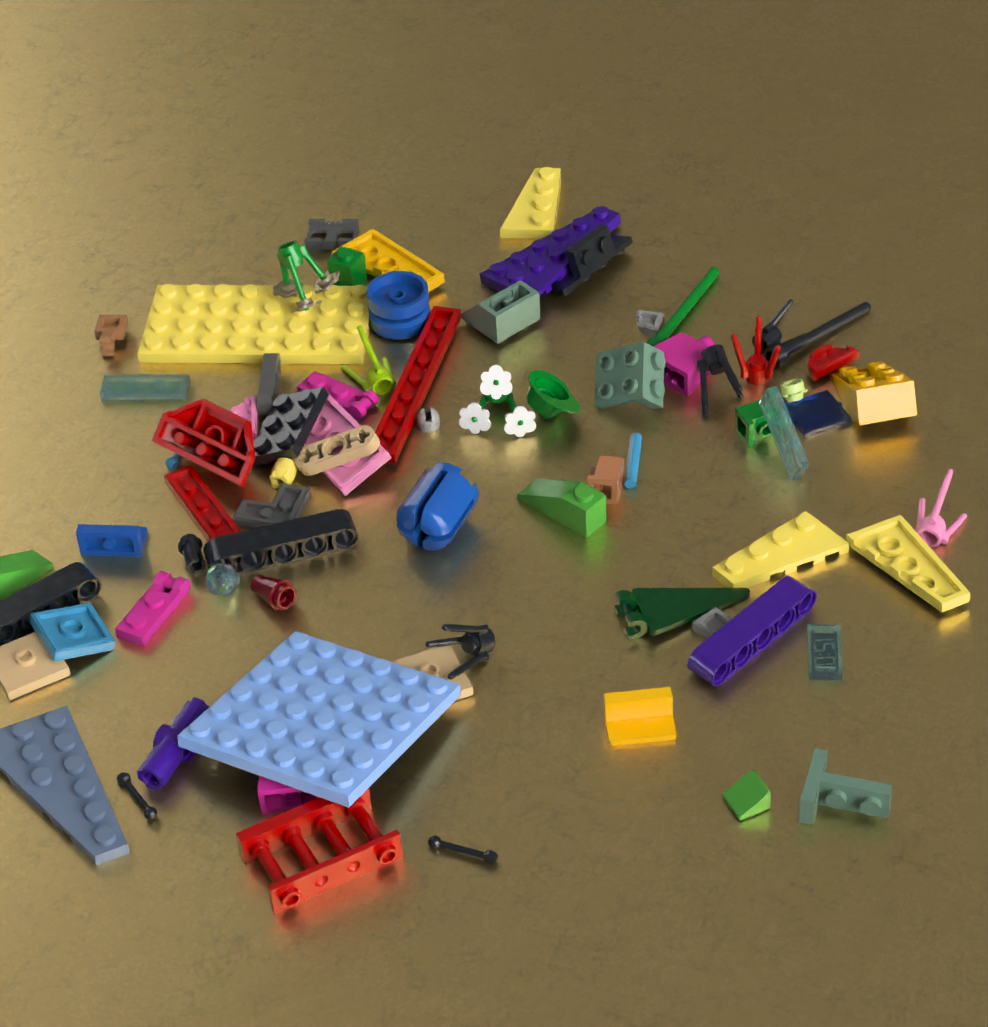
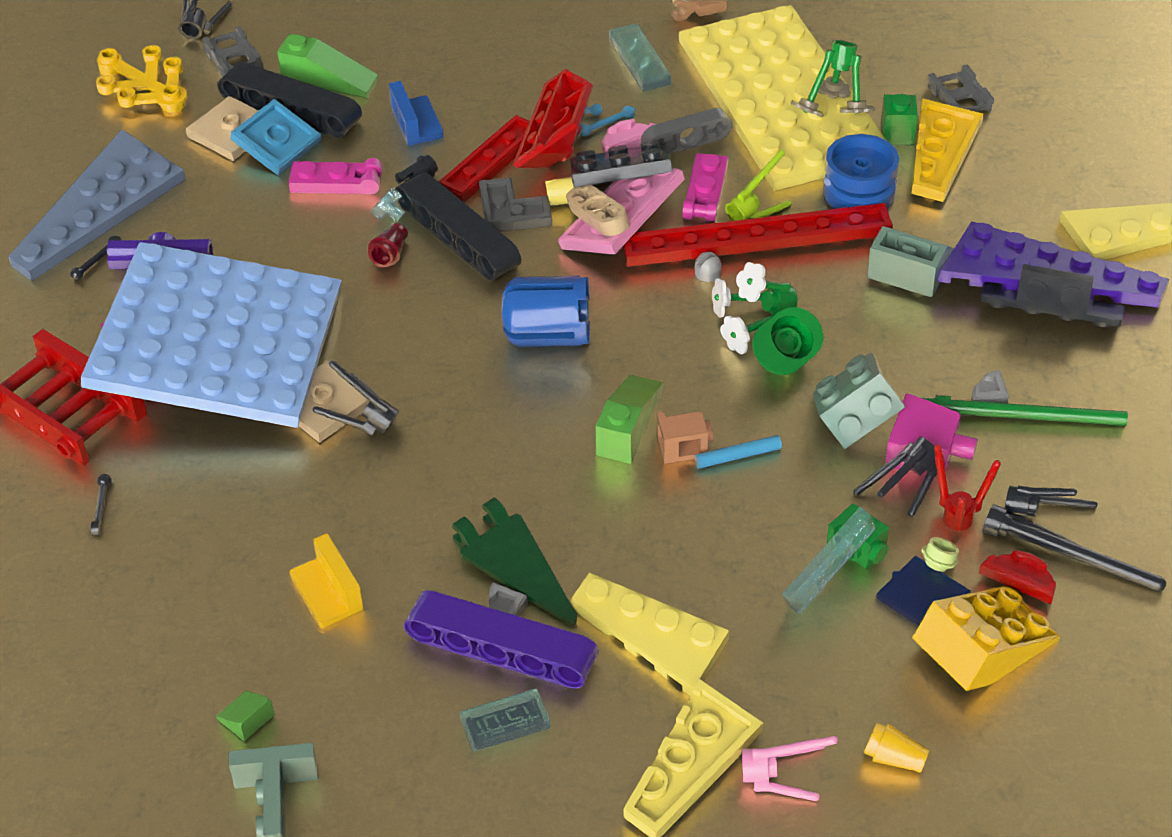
camera: 65 degrees right, 5 degrees up
none -> yellow cone [864,722,929,773]

